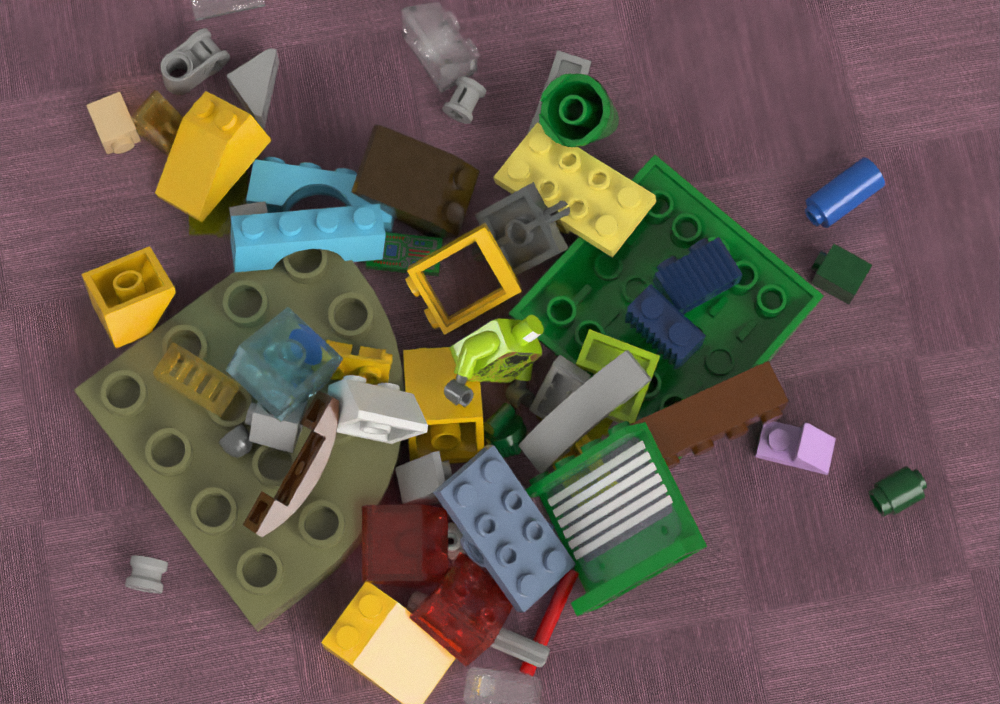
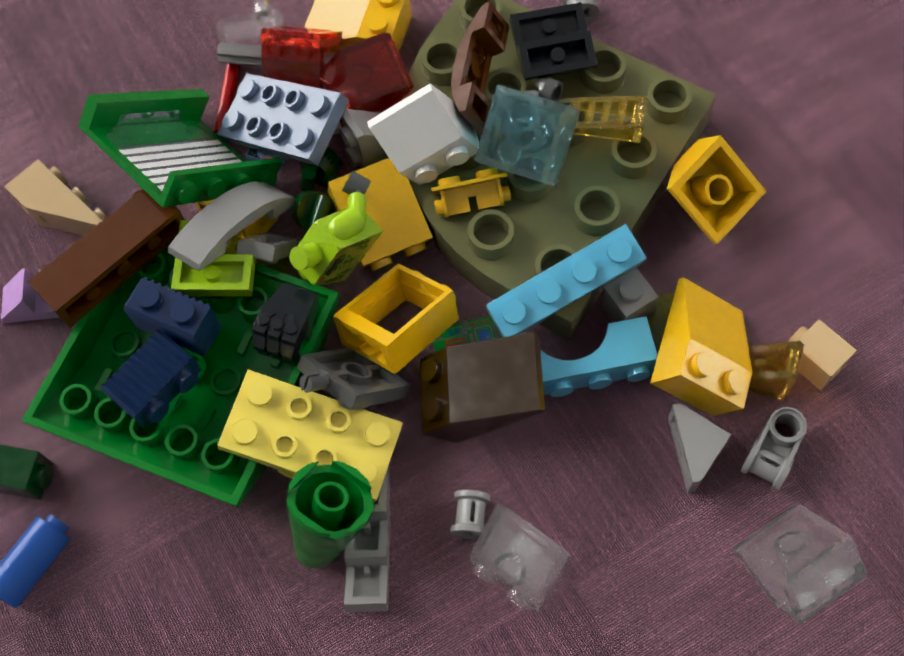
camera: 170 degrees right, 10 degrees down
none -> tan slope [4,159,106,236]
none -> black hand [252,283,319,366]
none -> black slope [510,2,598,81]

